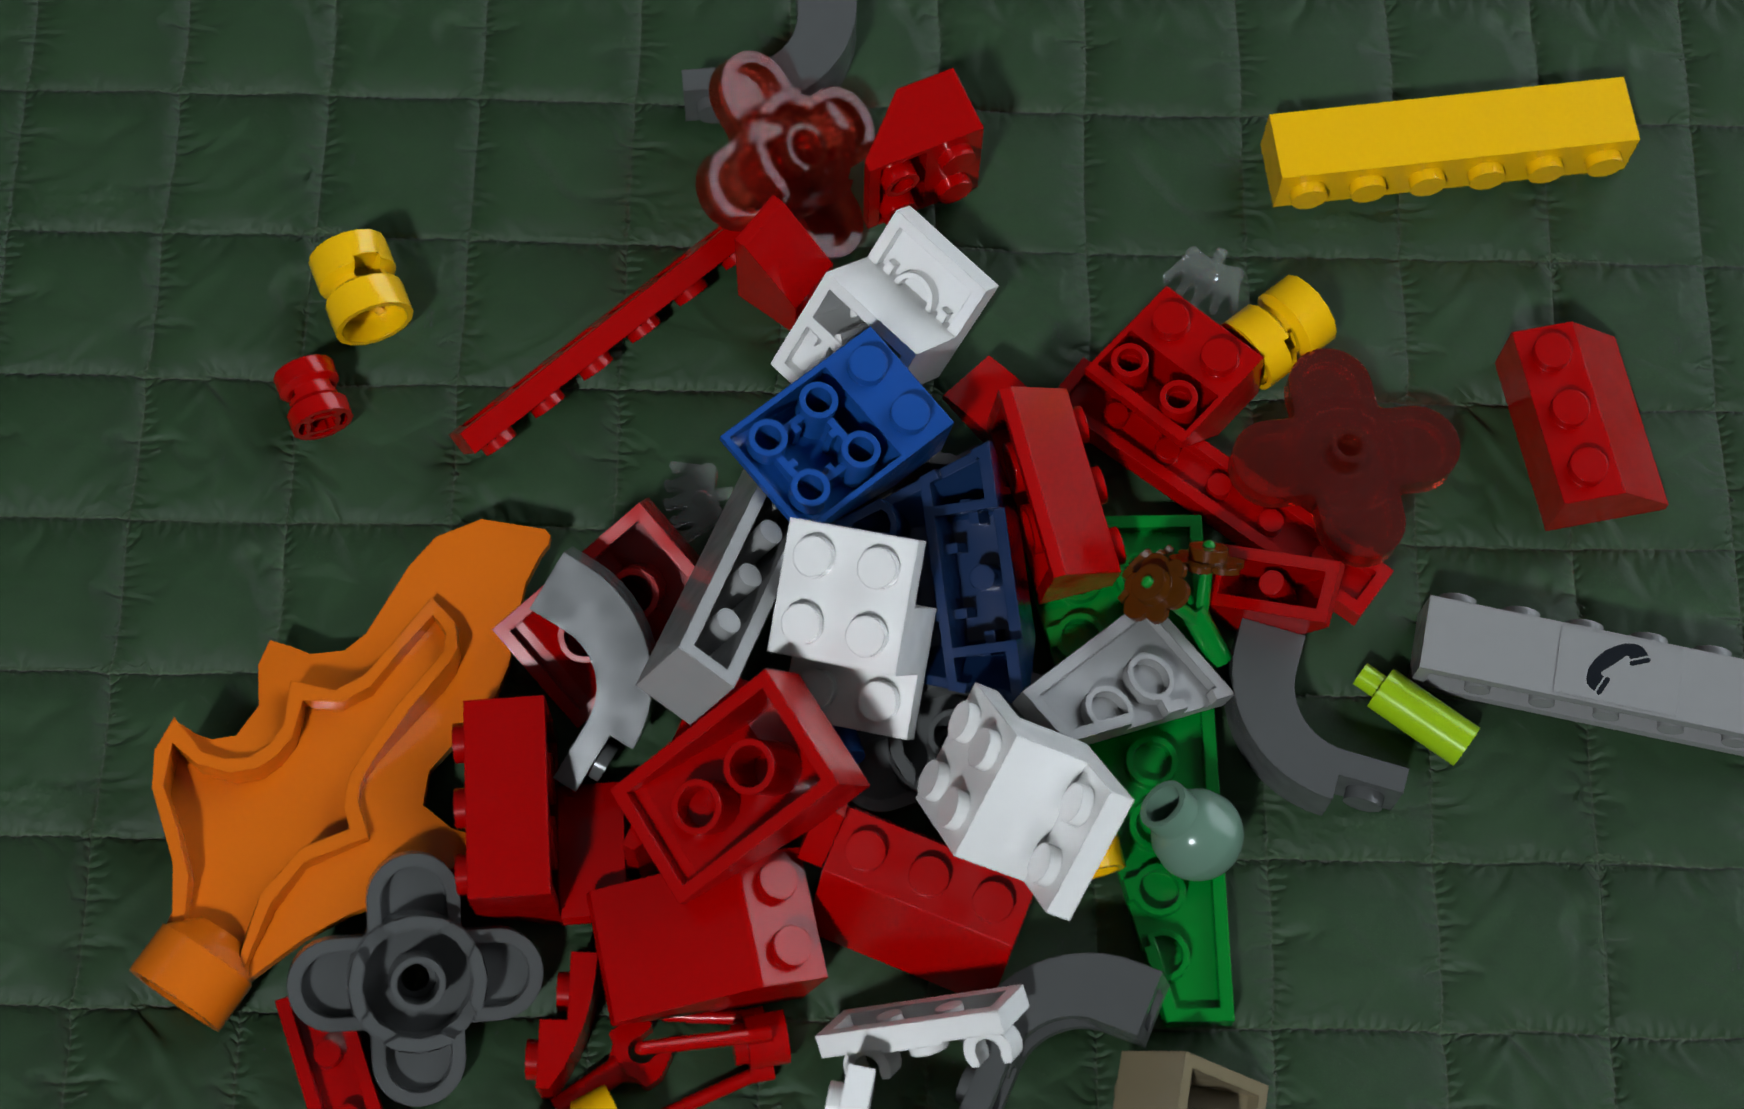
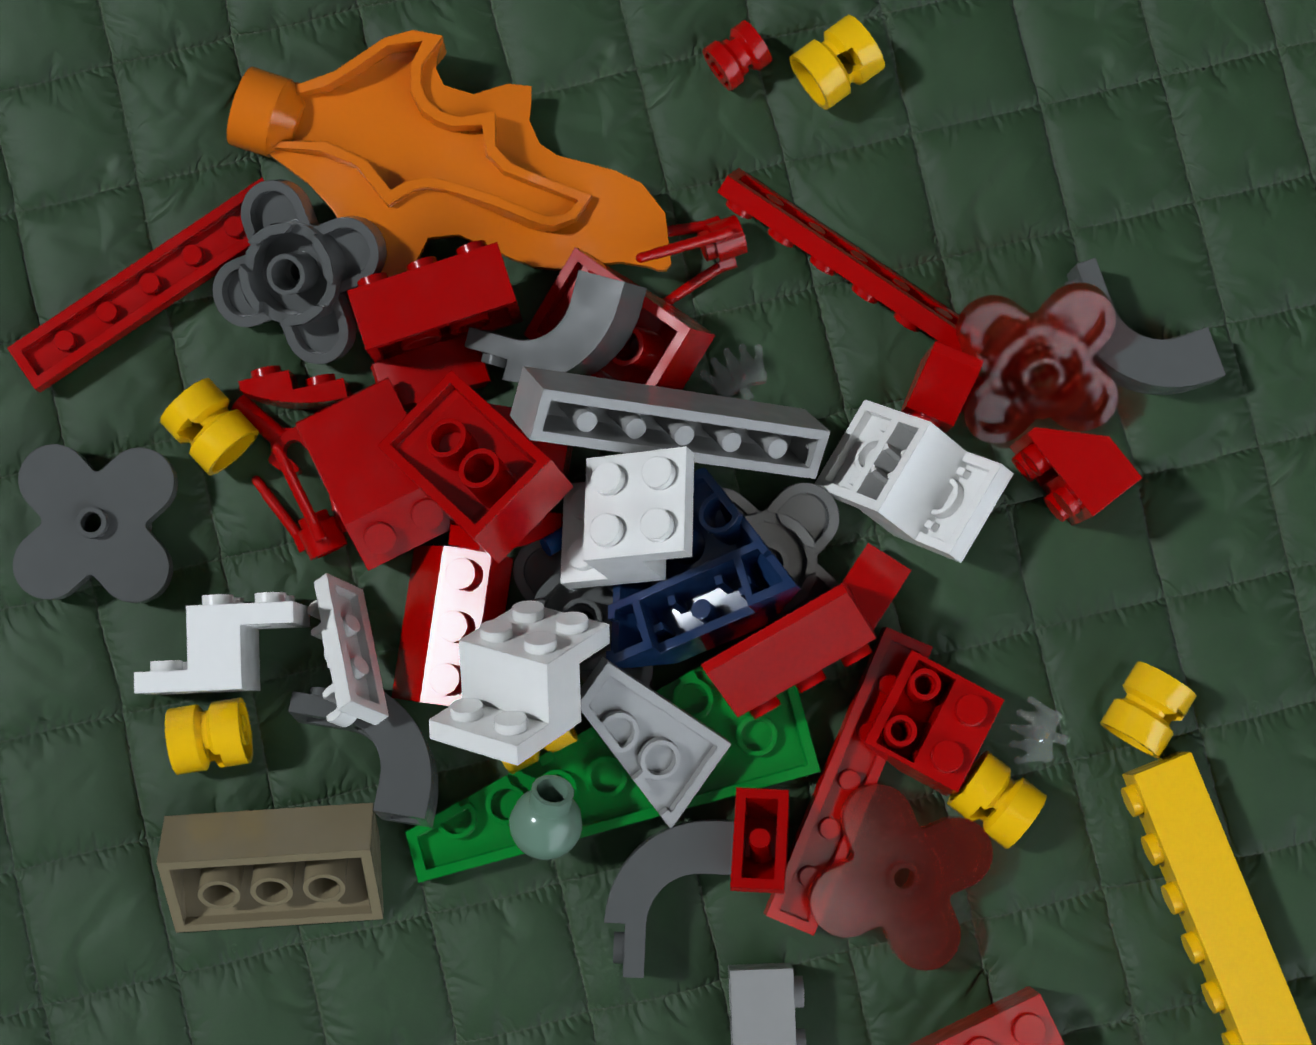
camera: 75 degrees right, 15 degrees up
blue slope [719,326,954,524] -> none
reddish brown plant [1117,540,1244,669] -> none
lime cylinder [1353,663,1481,766] -> none
none -> red plant [636,215,748,305]
none -> yellow wheel [1100,661,1197,758]

